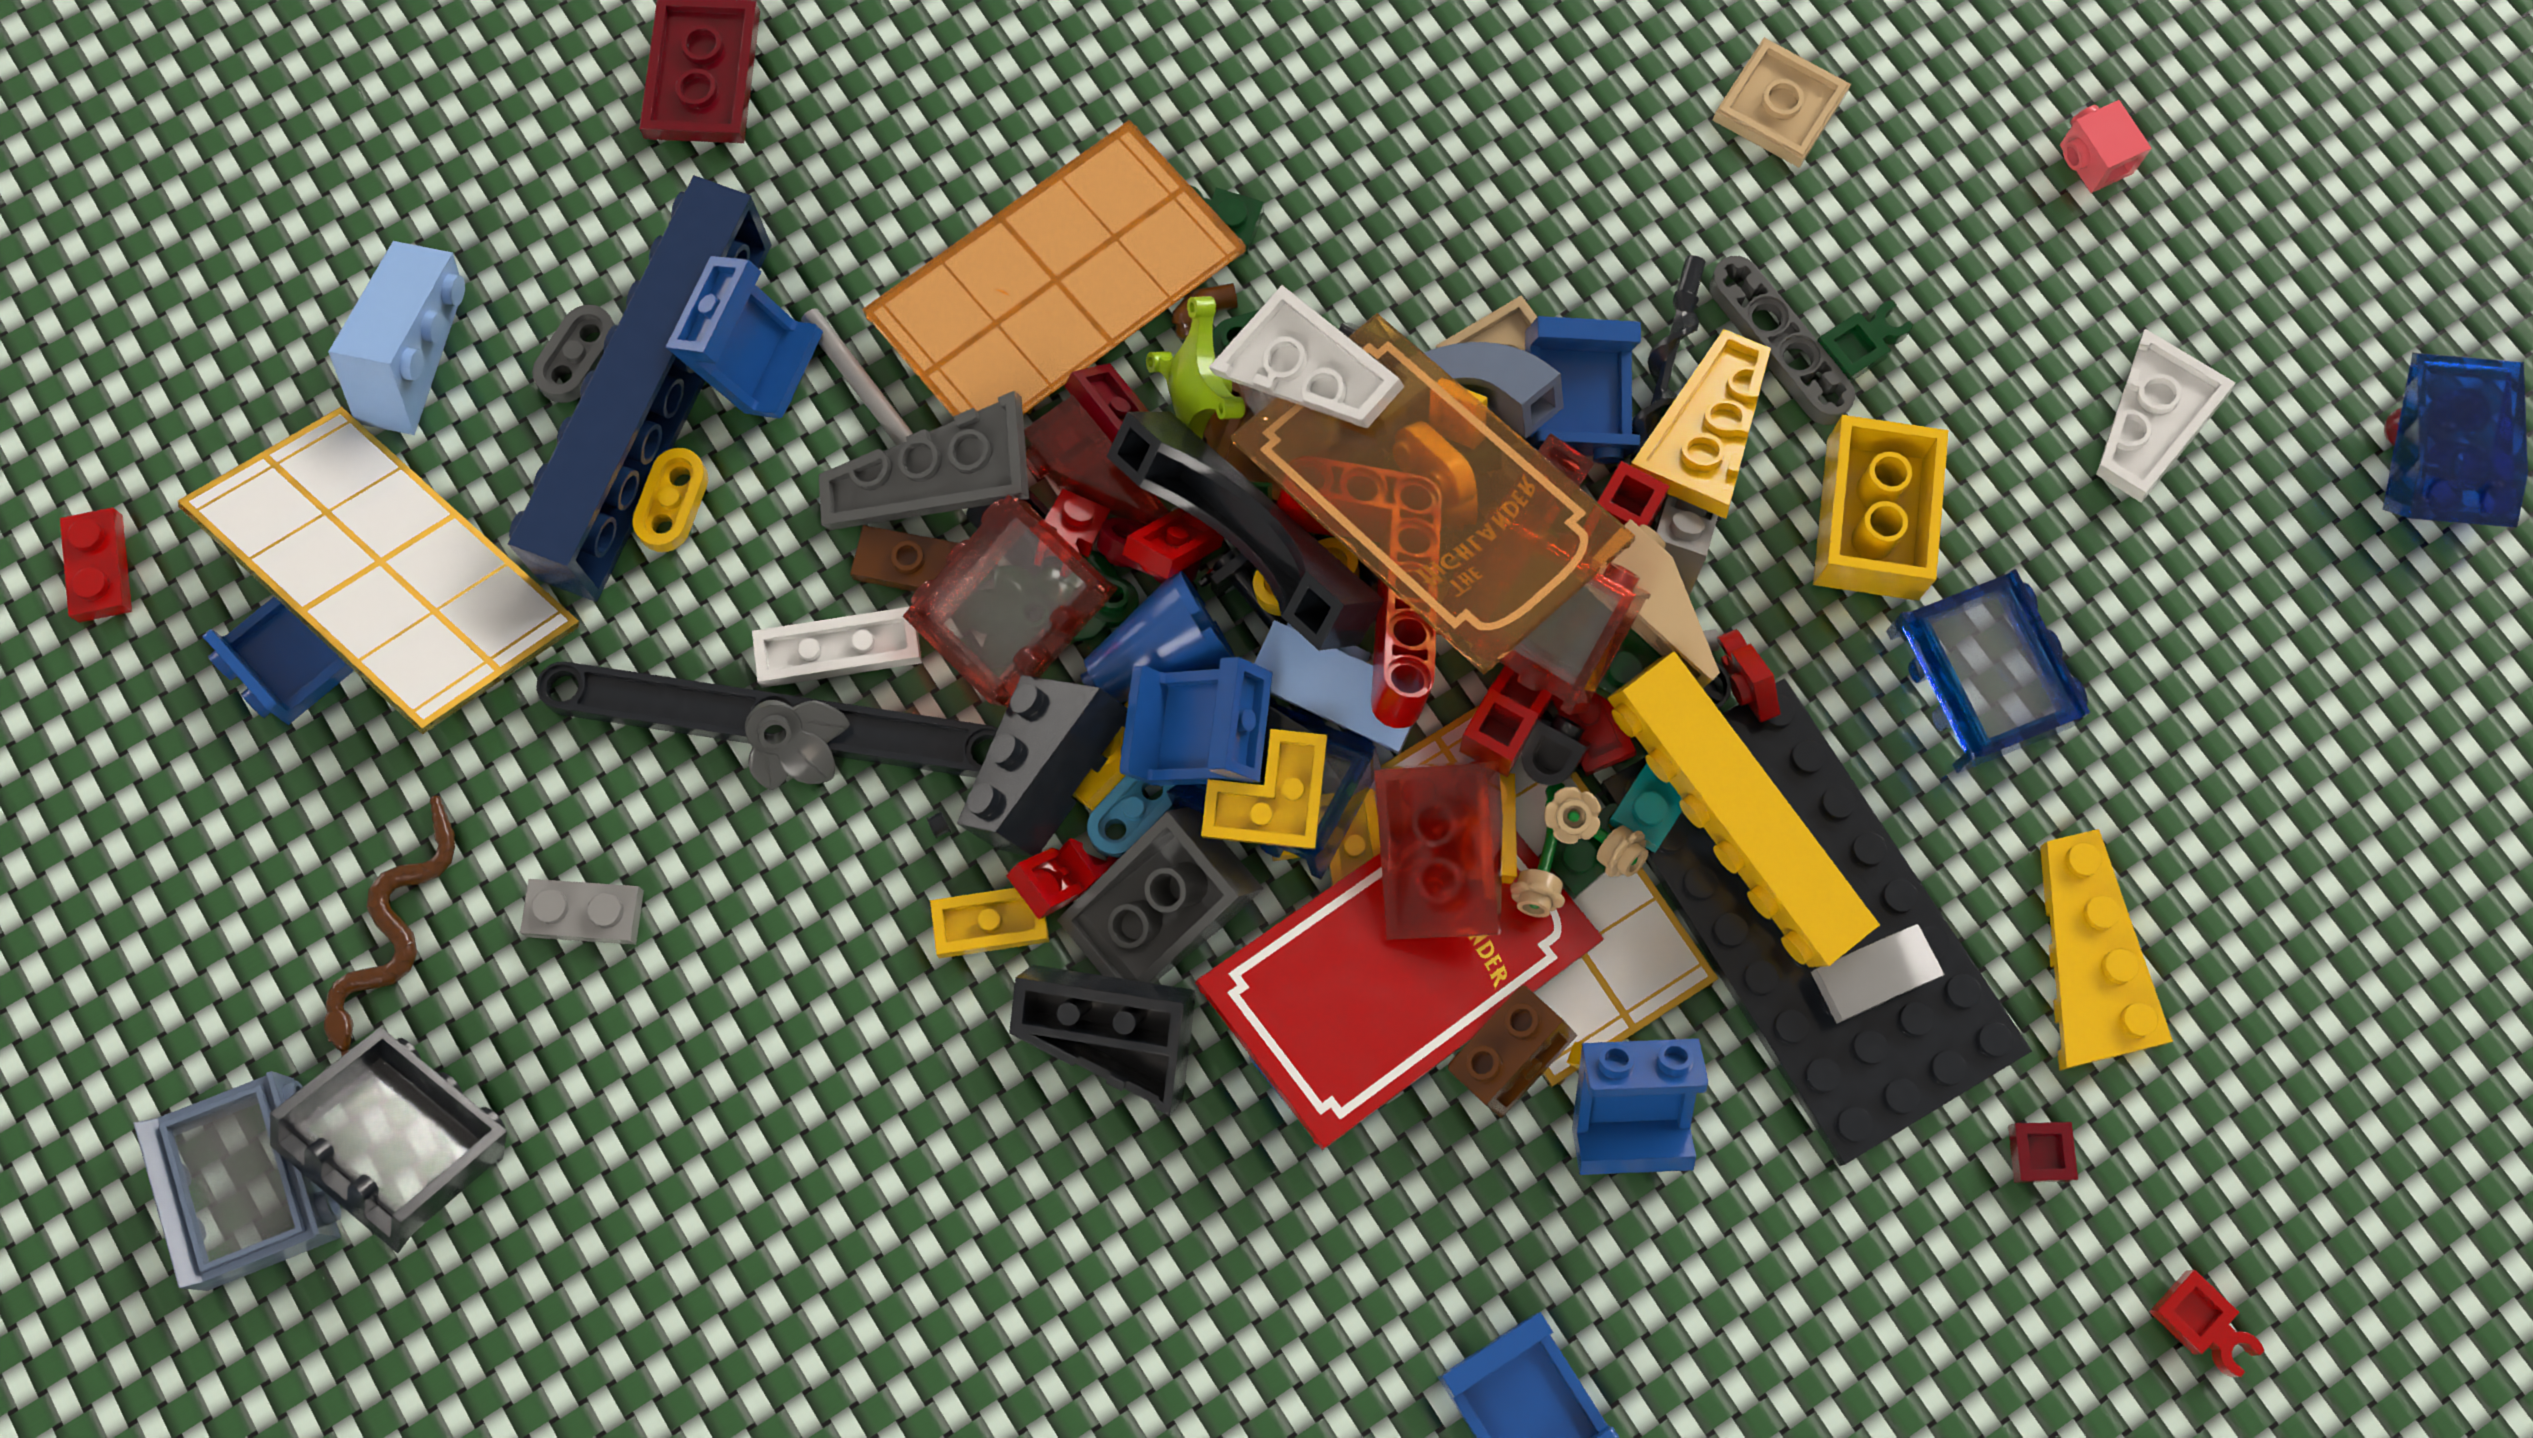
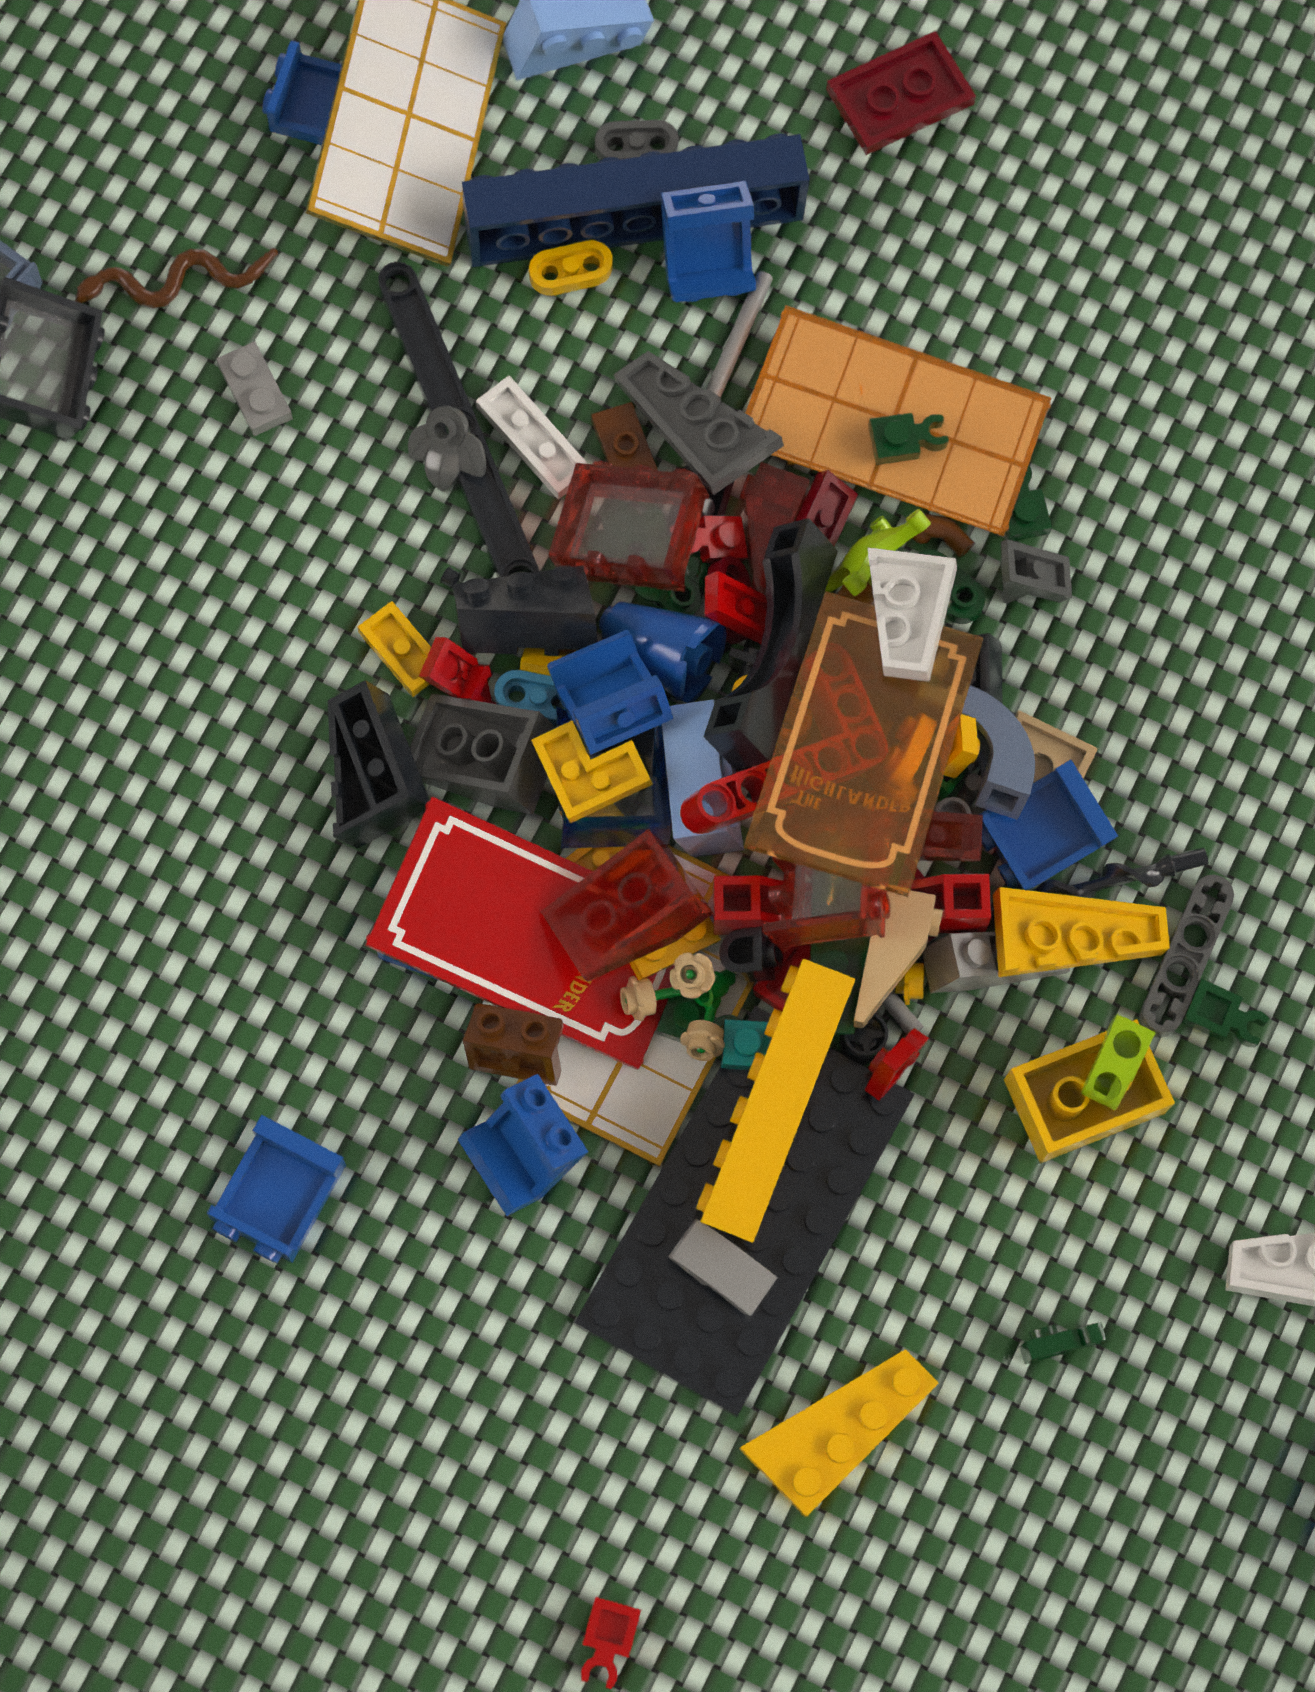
camera: 55 degrees right, 0 degrees up
window [1886,569,2091,774] -> none
dark red plate [2008,1122,2078,1183] -> none
none -> dark green plate [868,413,949,465]
none -> dark grey slope [1001,539,1072,603]
none -> dark green plate [1020,1322,1106,1365]
none -> lime leg [1081,1014,1156,1110]

